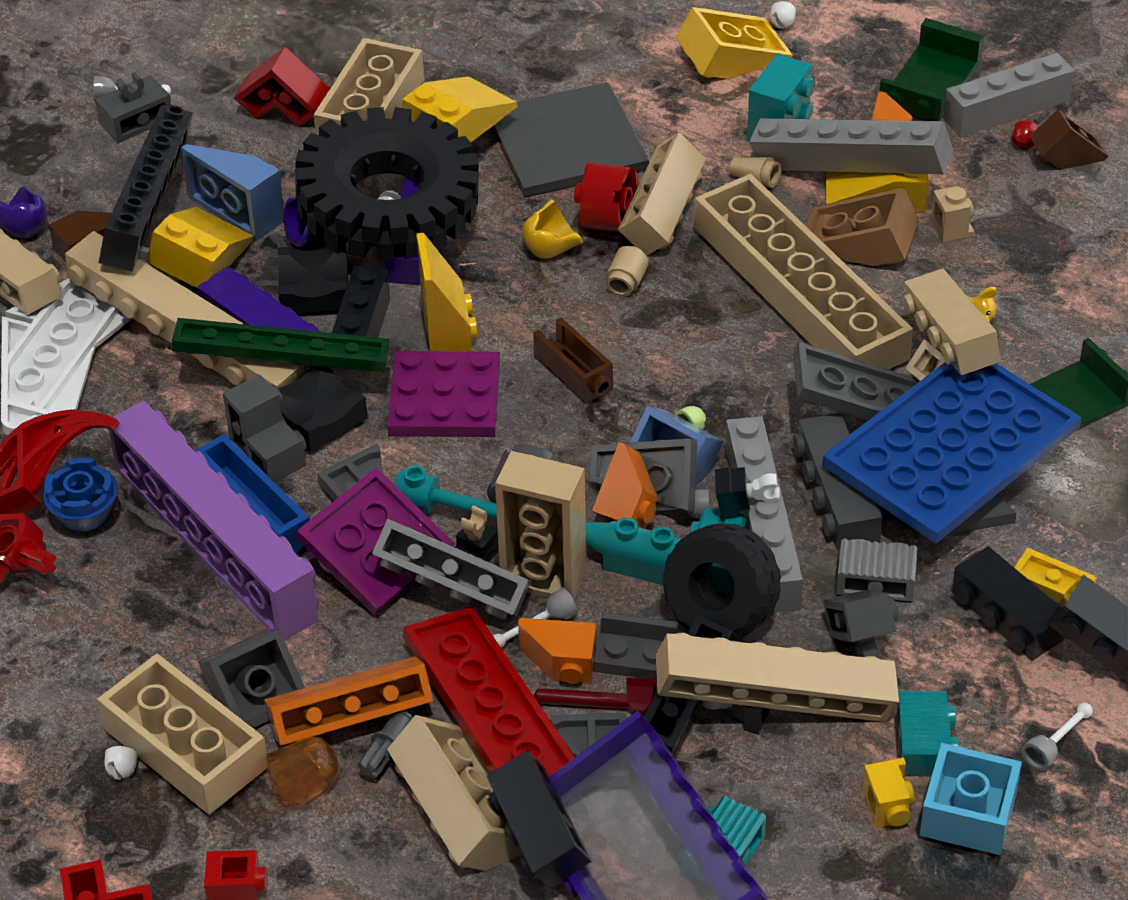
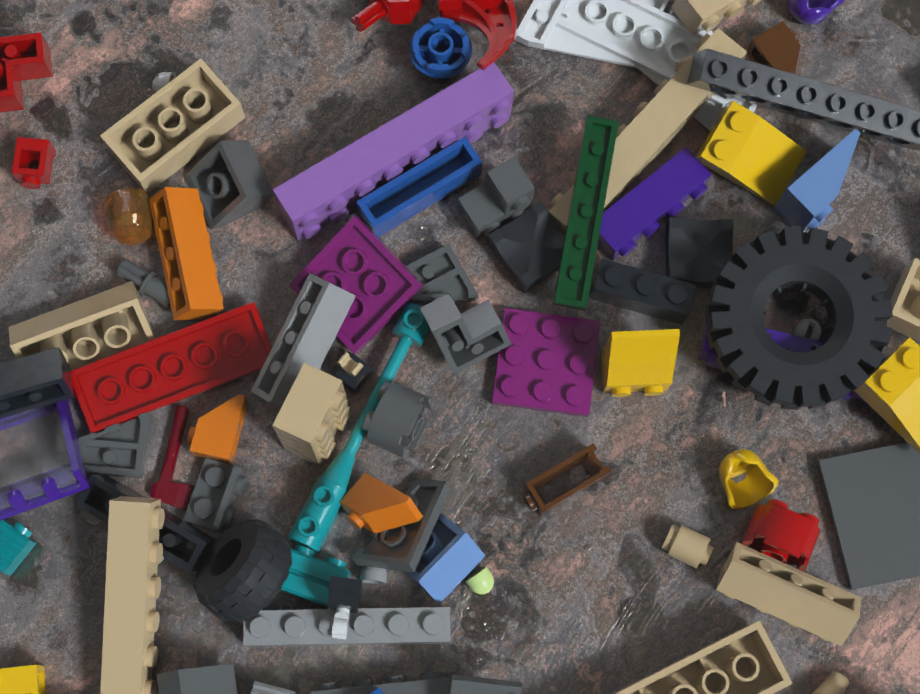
camera: 90 degrees right, 30 degrees up
light grey hinge [493,588,578,648] -> none
none -> dark grey brick [420,293,512,374]

